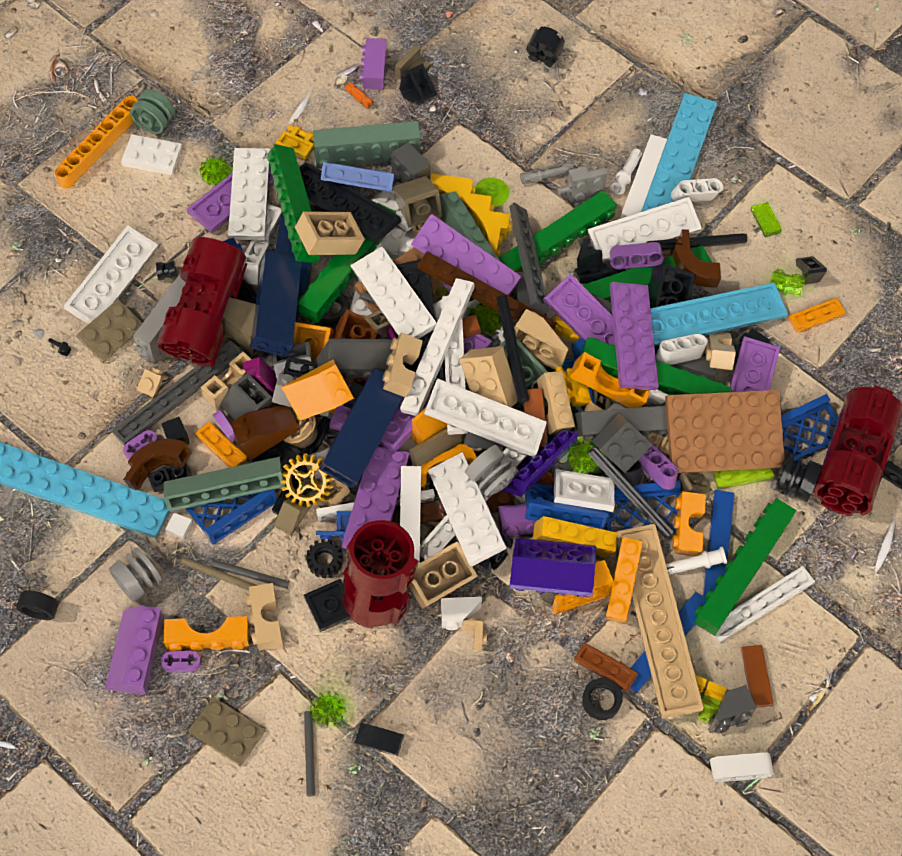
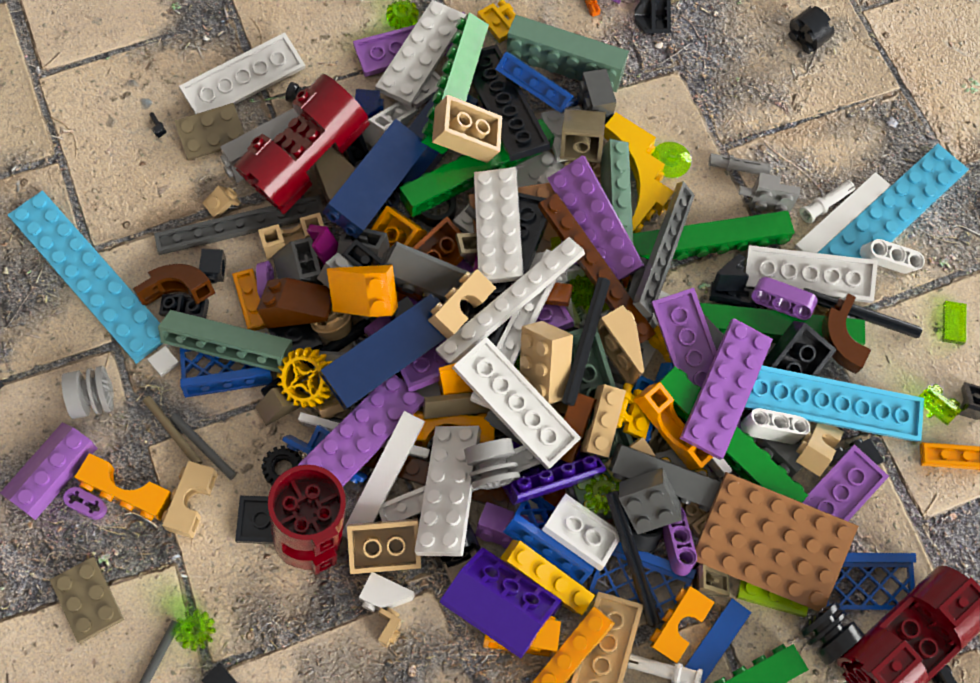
camera: 25 degrees right, 5 degrees up
medium lavender beam [123,430,158,460] -> none

